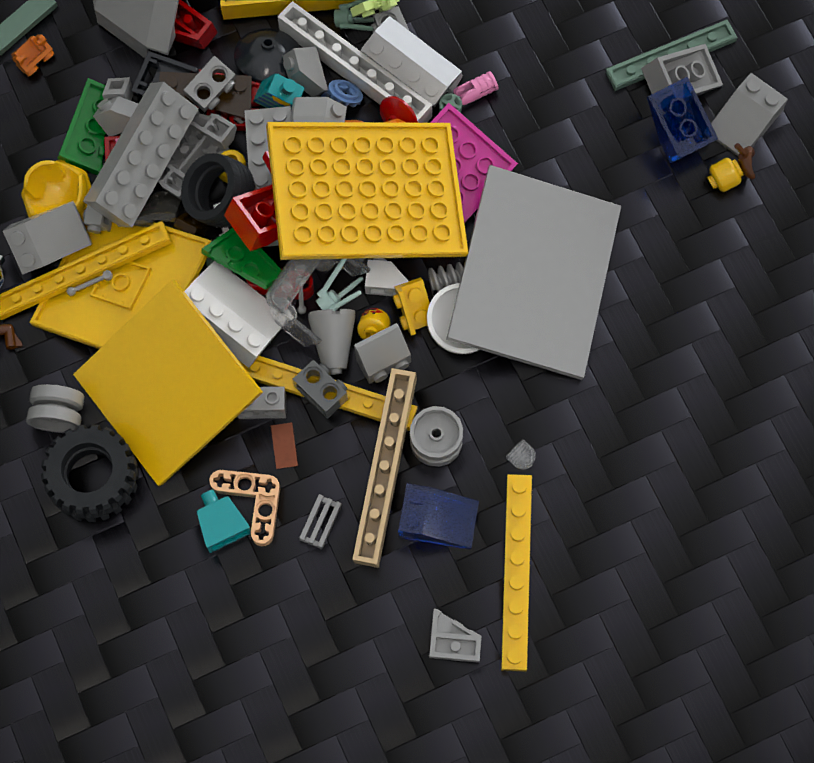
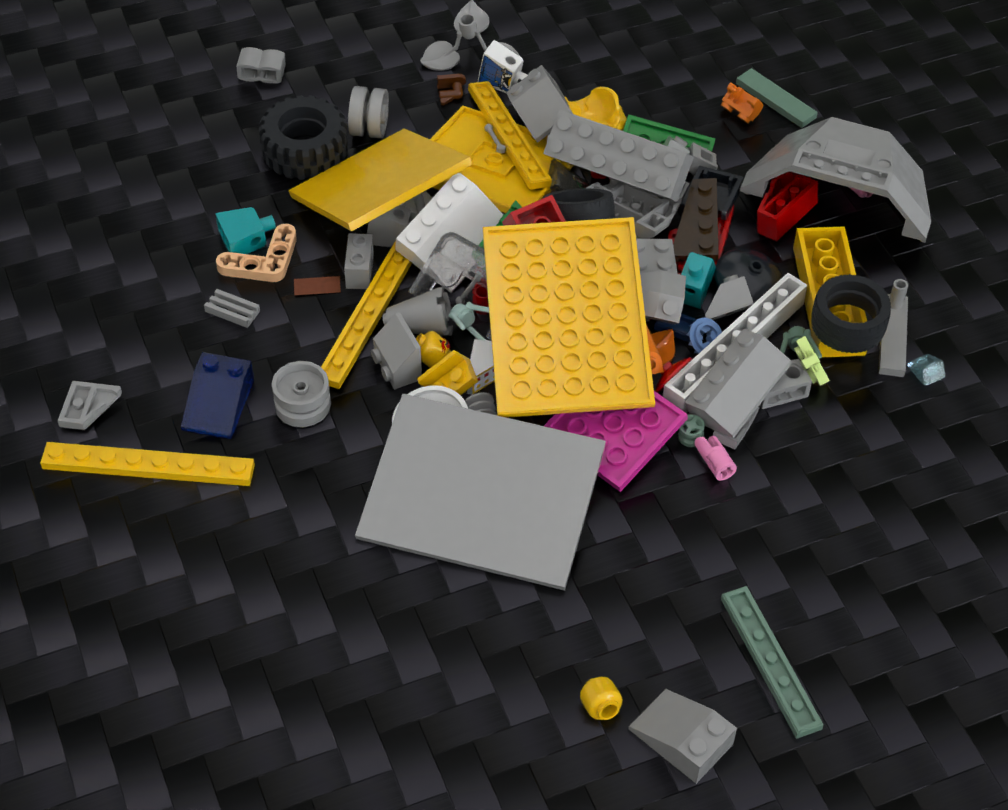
camera: 90 degrees right, 20 degrees down
light grey brick [183,56,236,112] -> none
dark grey brick [292,360,348,419] -> none
tan brick [352,368,417,568] -> none
clear tile [506,439,536,469] -> none
light grey slope [641,44,723,110] -> none
clear blue slope [647,76,718,163] -> none
reddish brown piece [734,143,755,180] -> none

